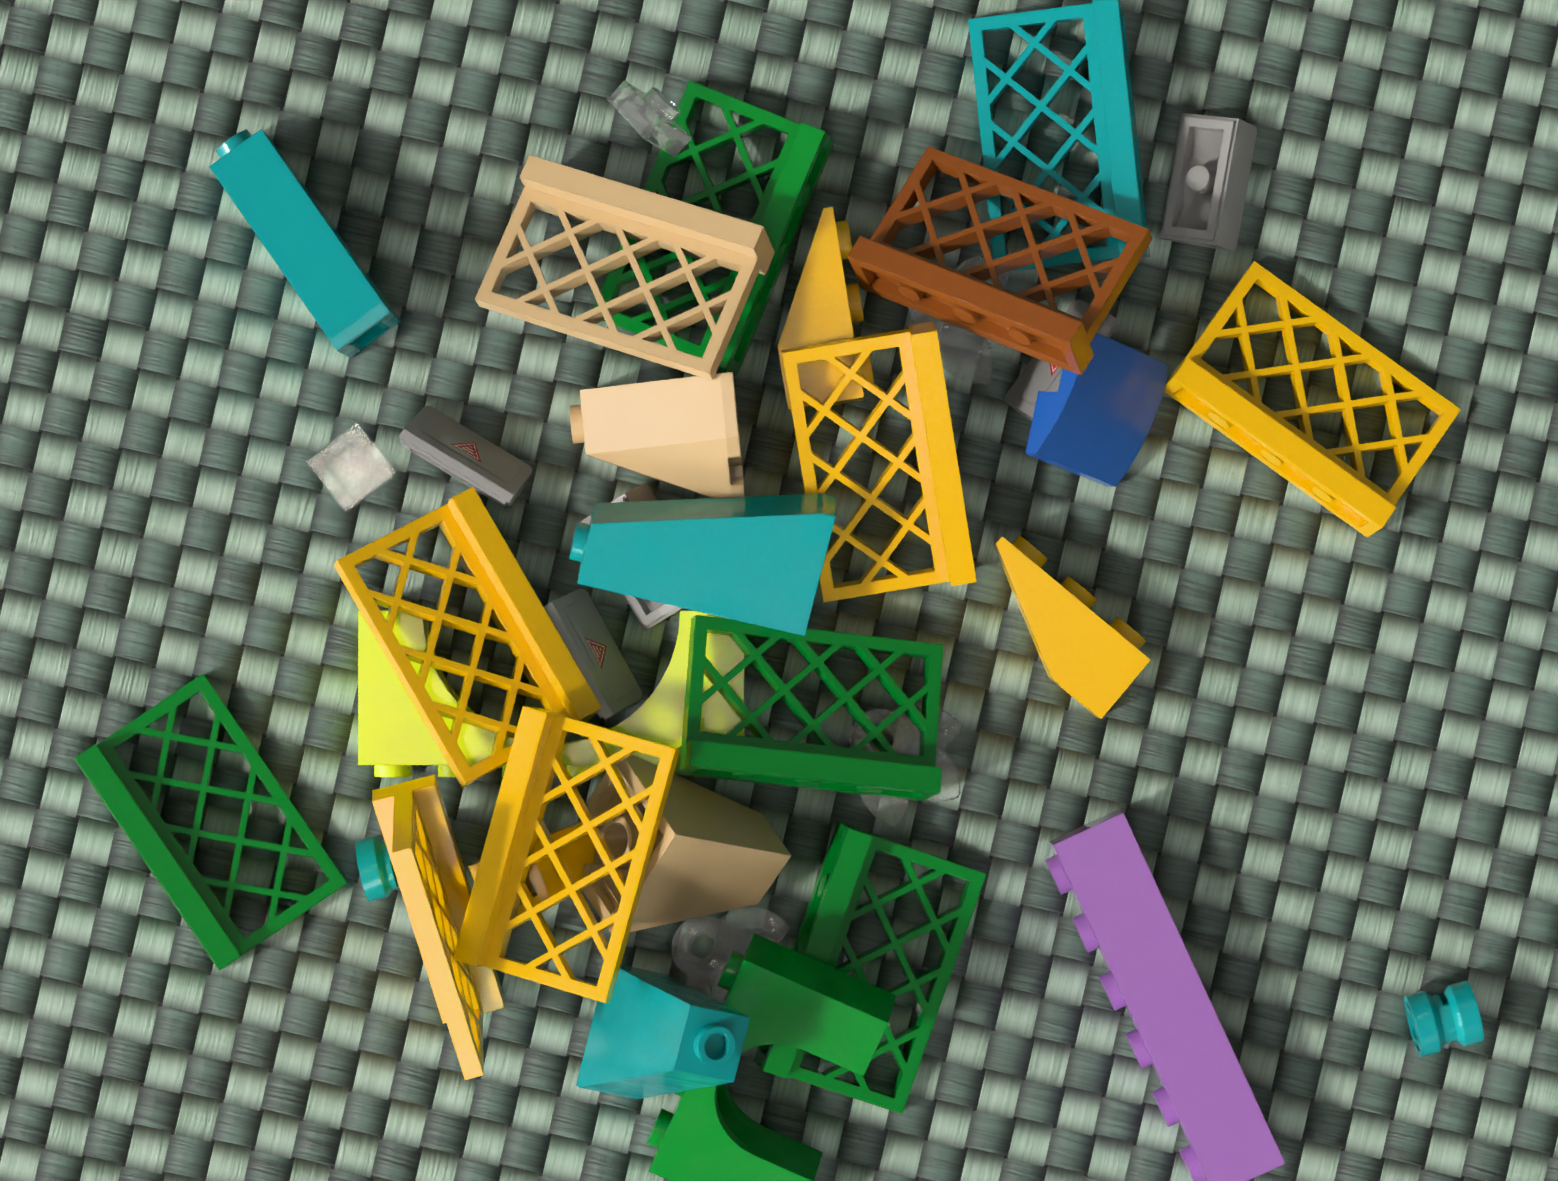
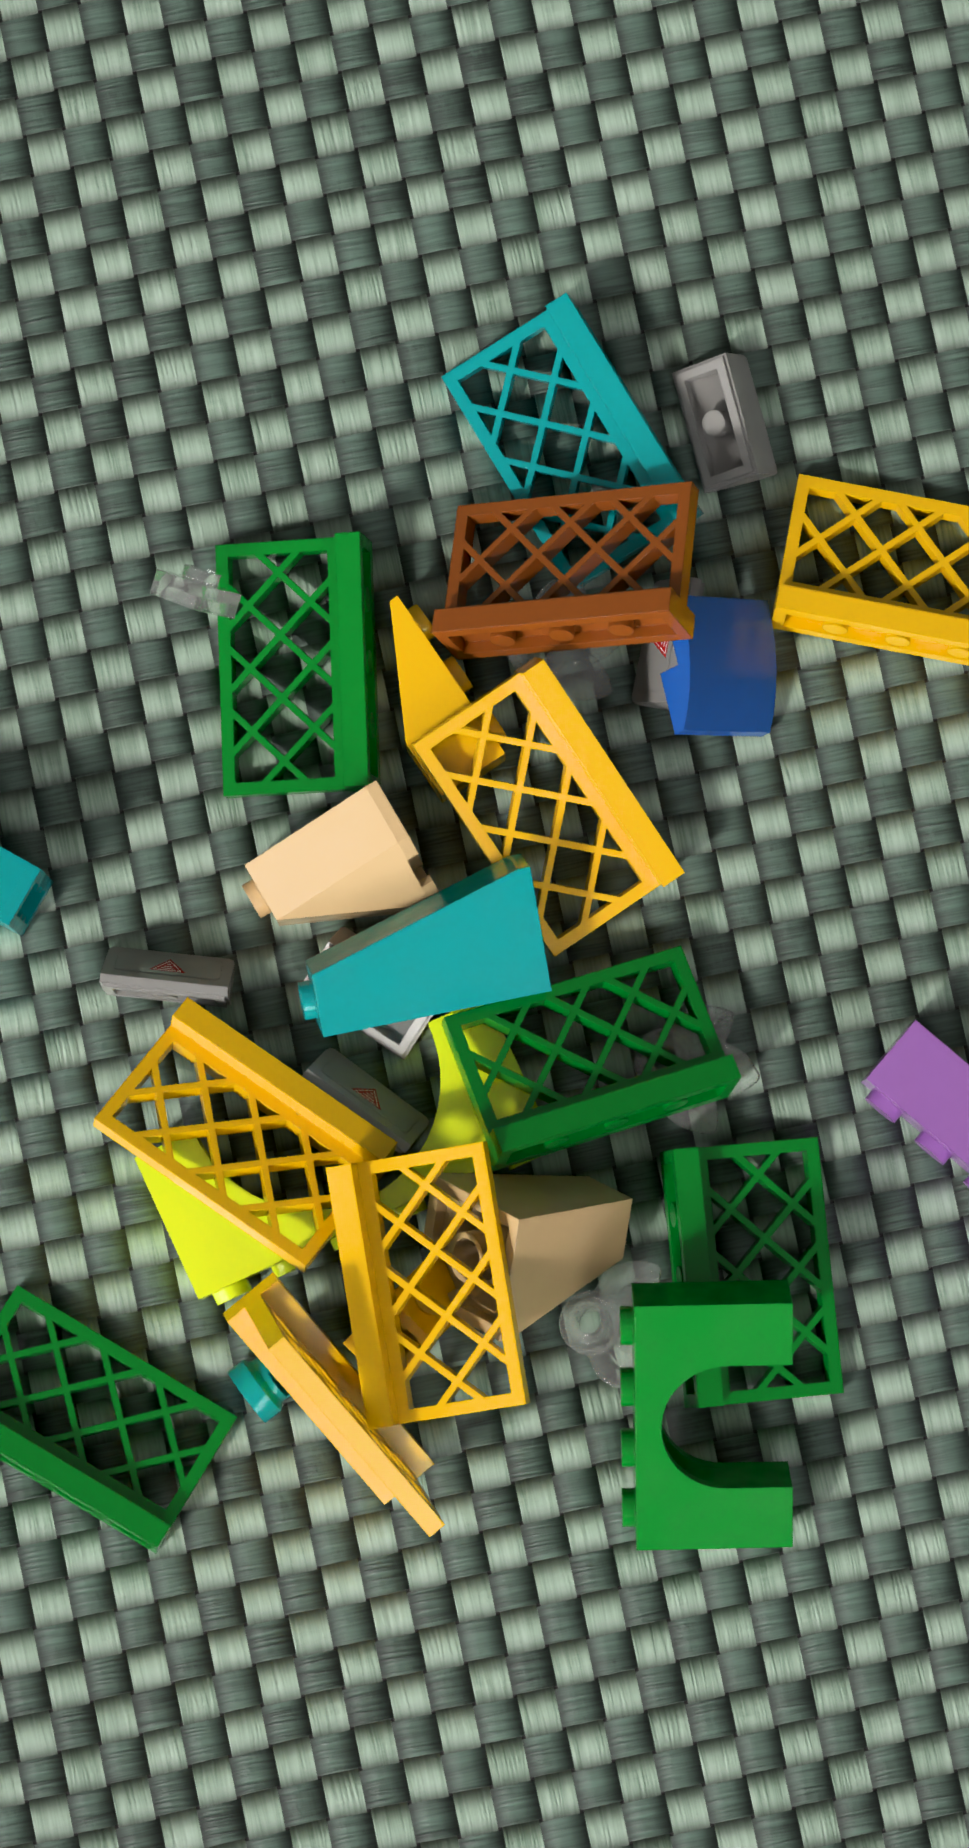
camera: 30 degrees left, 5 degrees down
clear plate [306,422,398,512] -> none
tan fence [475,155,775,381] -> none
teal slope [576,965,750,1099] -> none
yellow slope [993,535,1151,719] -> none

